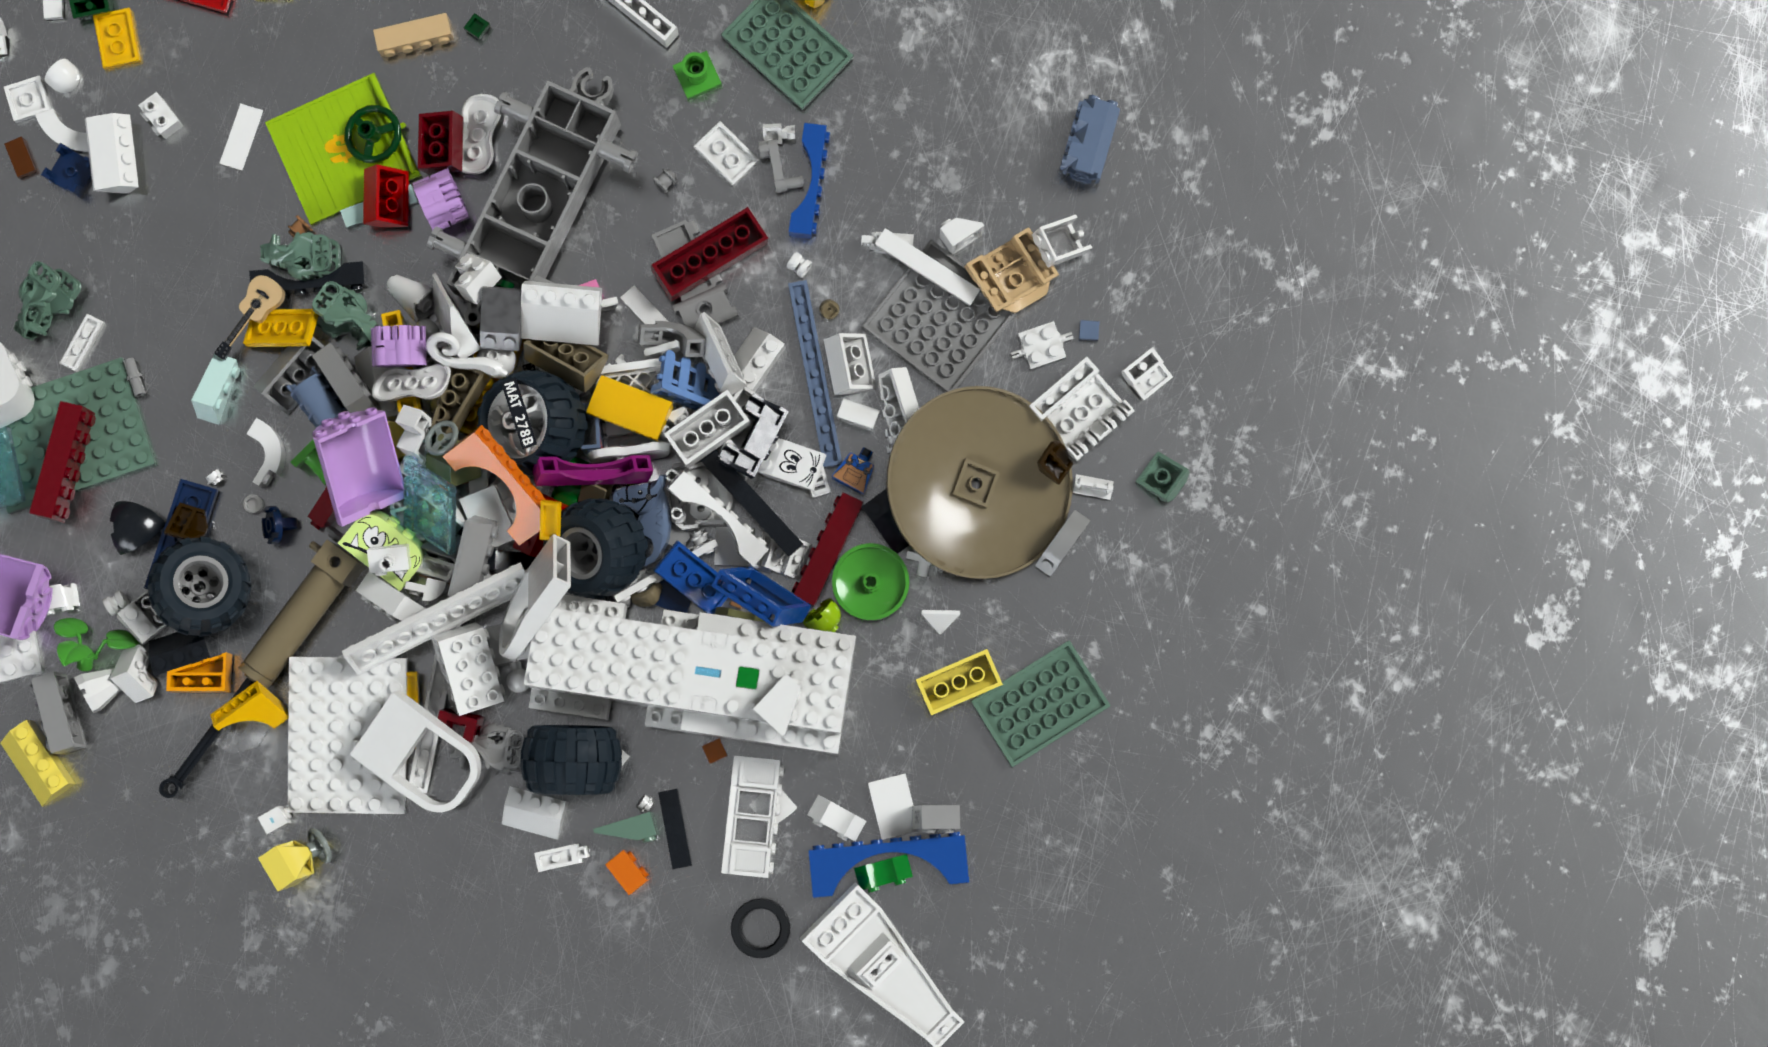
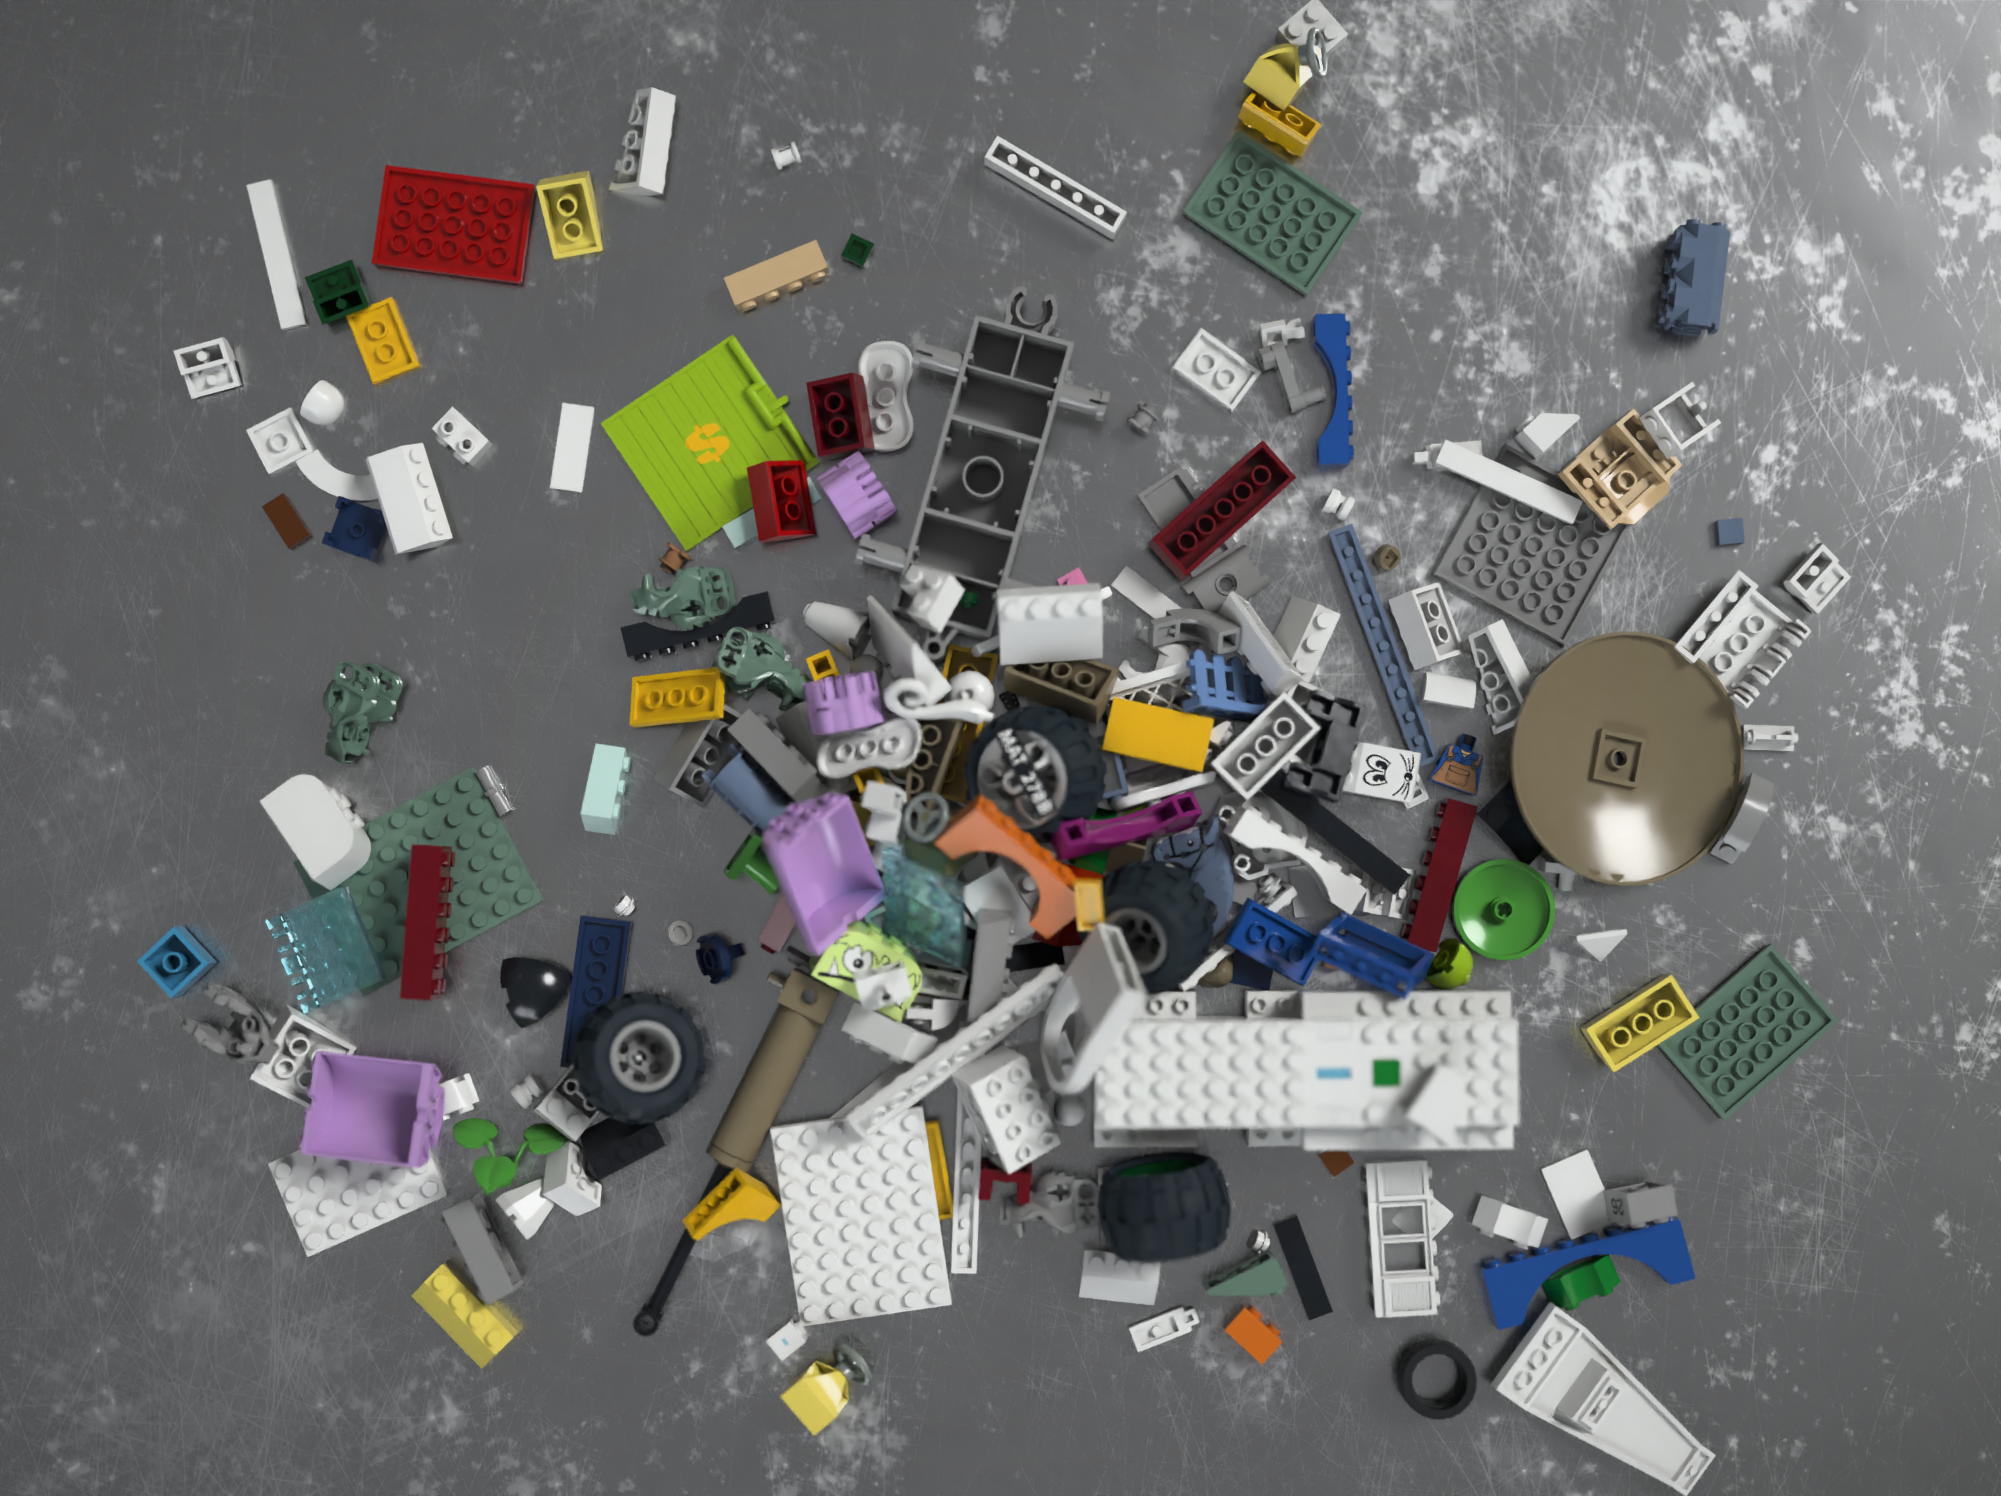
camera: 10 degrees left, 5 degrees up
white tile [60,314,105,372] -> none
dark brown slope [164,502,208,539] -> none
light orange wedge [166,652,232,693] -> none
tan piece [215,275,285,360] -> none
white arch [247,418,286,489] -> none
dark green piece [344,105,401,163] -> none
white window [350,690,481,812] -> none
flat silver slope [480,286,522,351] -> none
white plate [644,340,680,358] -> none
bright green plant [672,51,722,101] -> none
olive tile [715,607,765,622] -> none
white plate [1010,321,1074,370] -> none
dark brown slope [1037,441,1073,485] -> none
sand green slope [1136,452,1190,502] -> none

